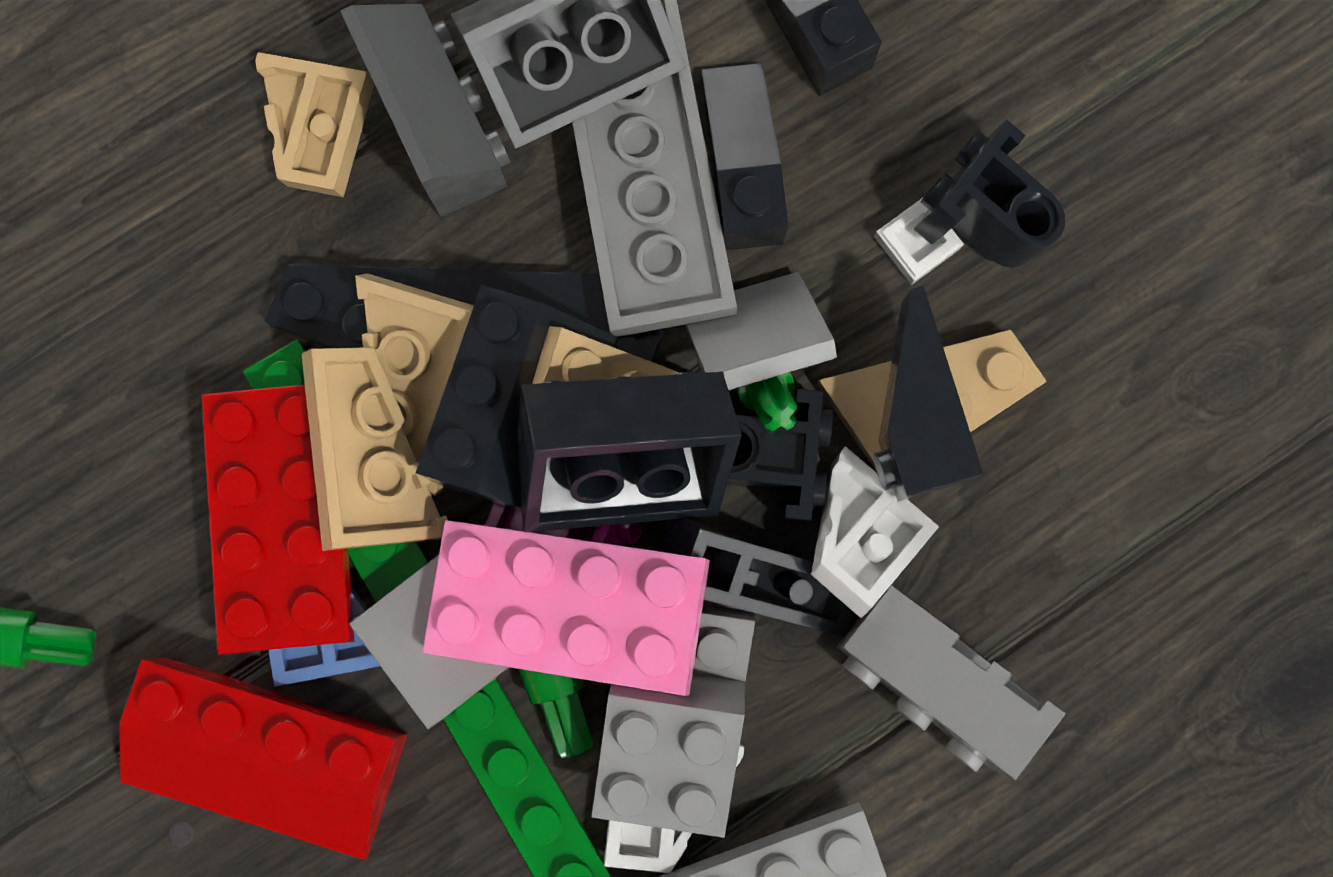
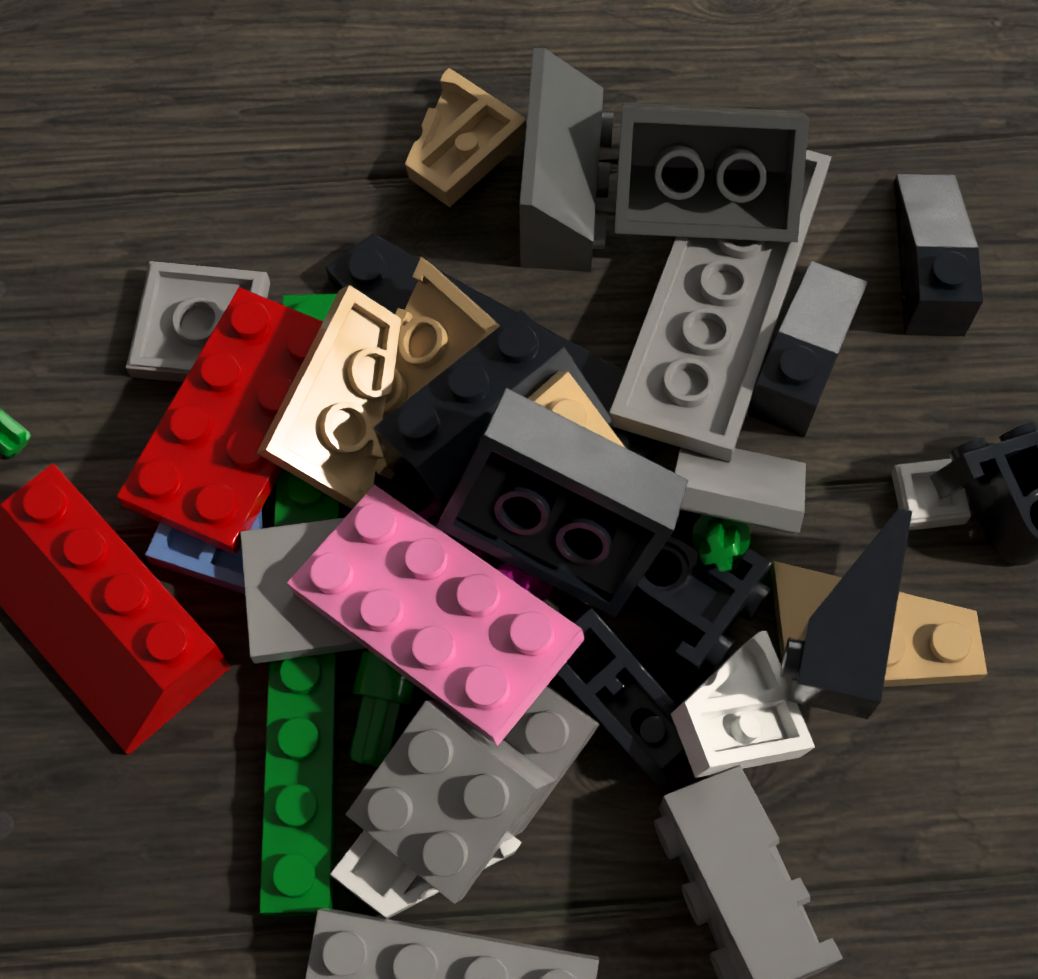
camera: 30 degrees right, 15 degrees down
none -> light grey tile [126,261,270,382]

